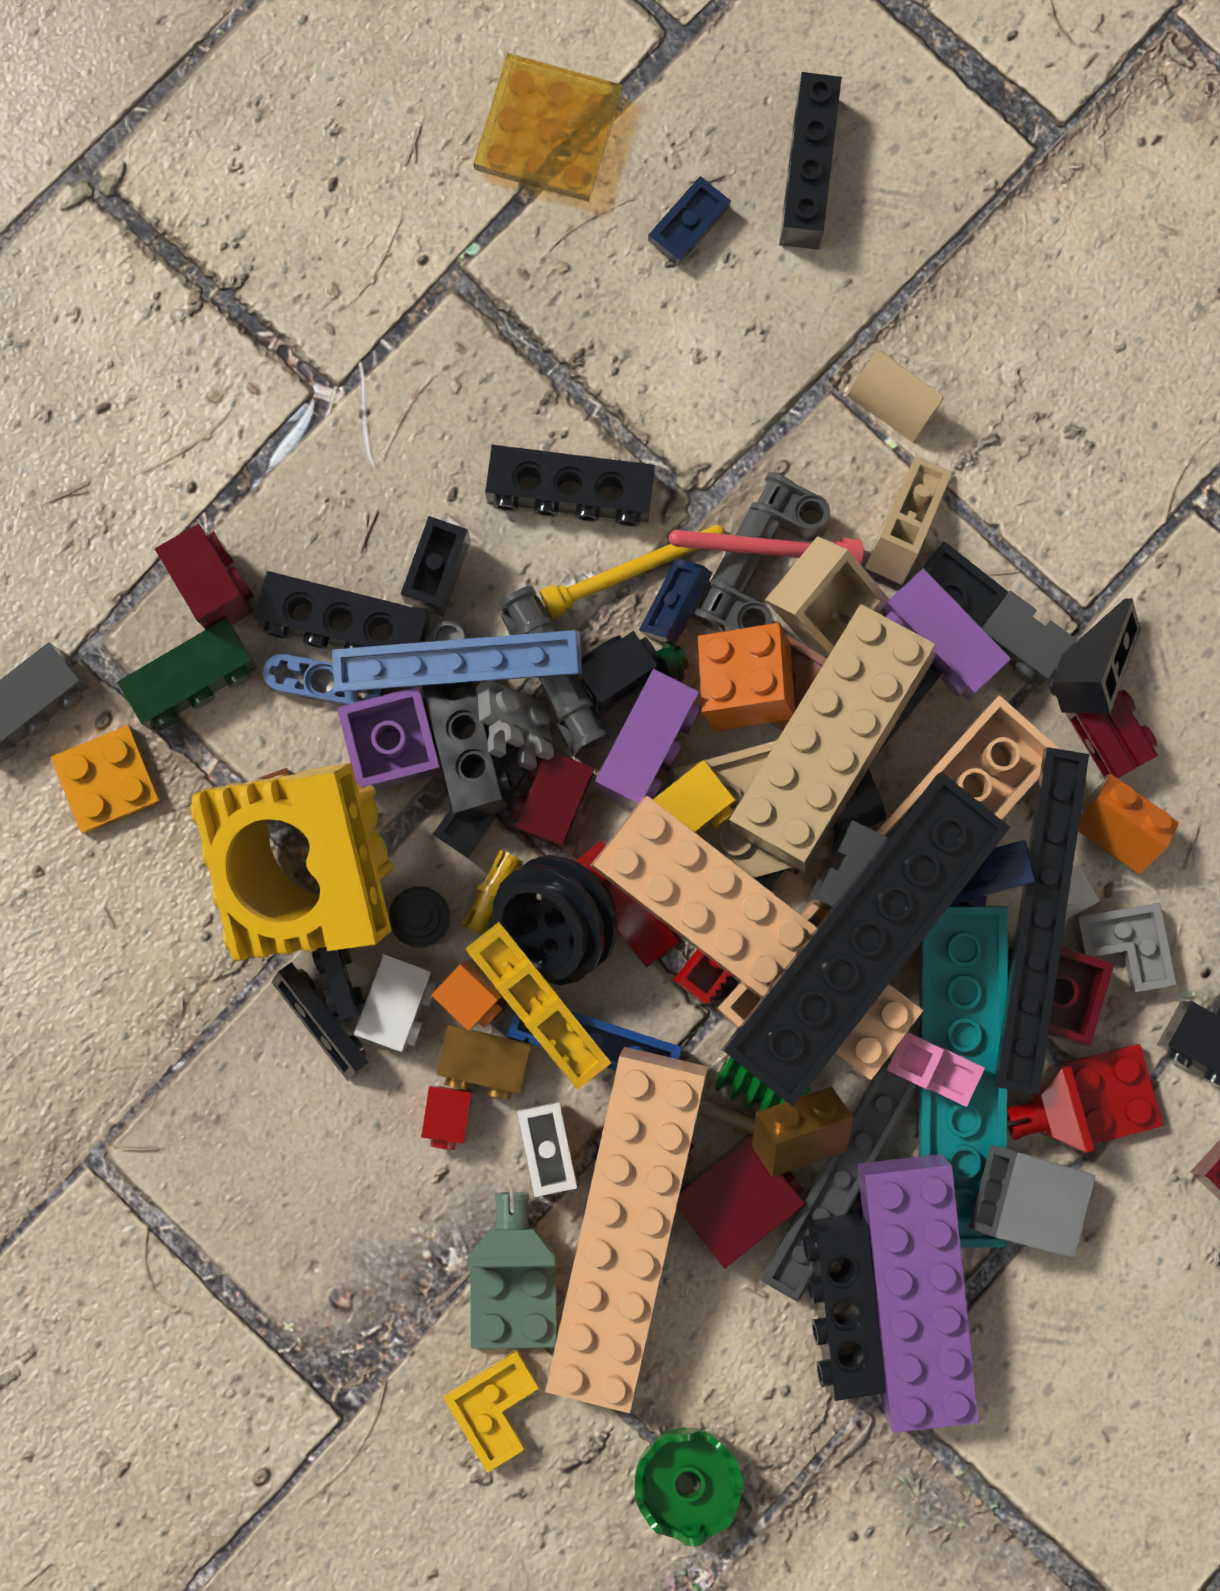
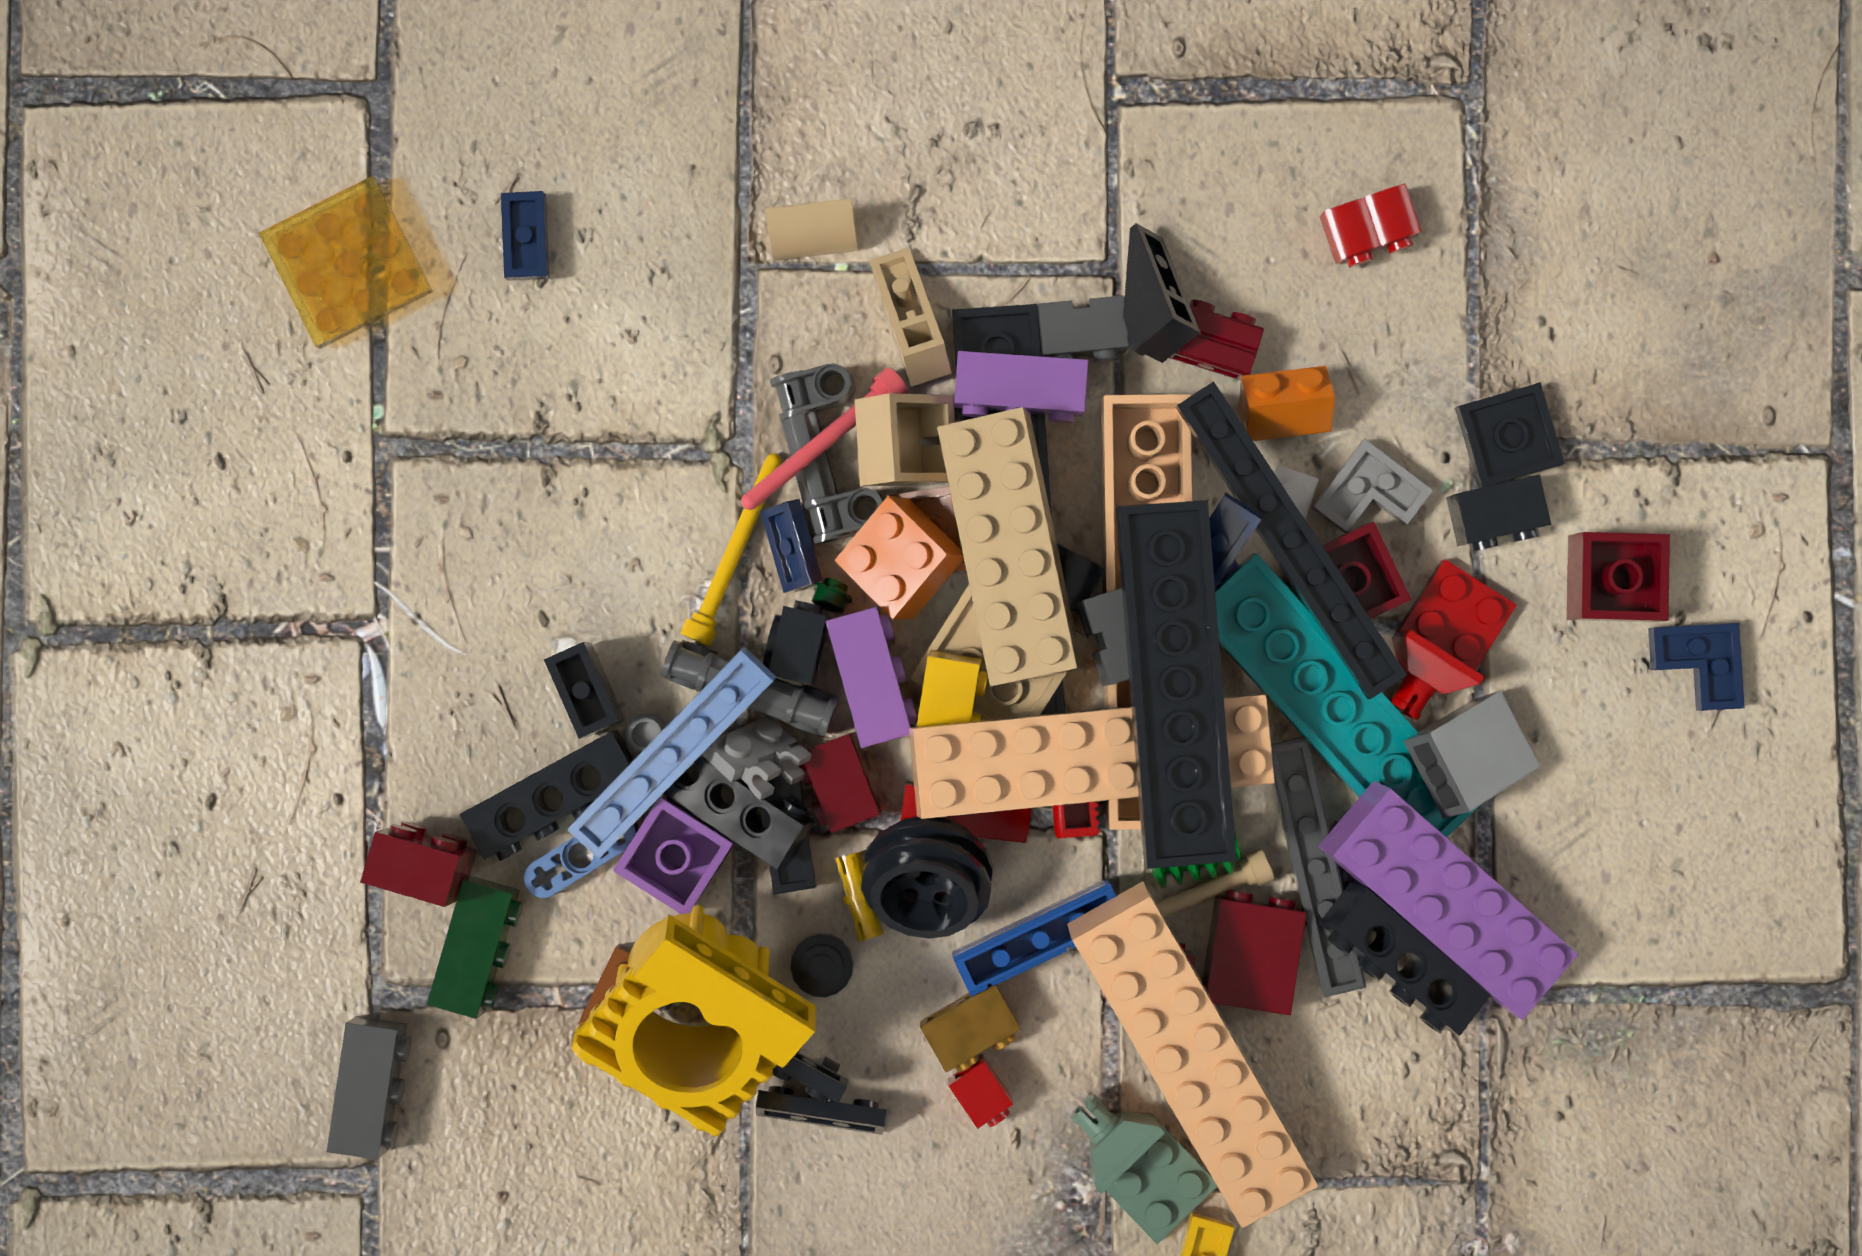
camera: 40 degrees left, 5 degrees up
light orange plate [51,725,162,834] -> none
white brick [354,954,438,1052] -> none
orange brick [431,957,509,1031] -> none
yellow slope [465,922,611,1090] -> none
black brick [485,445,655,527] -> none
white brick [517,1101,577,1197] -> none
green plate [634,1427,744,1546] -> none
pearl gold brick [752,1087,853,1177] -> none
black brick [779,72,842,250] -> none
bright pink slope [887,1032,985,1107] -> none

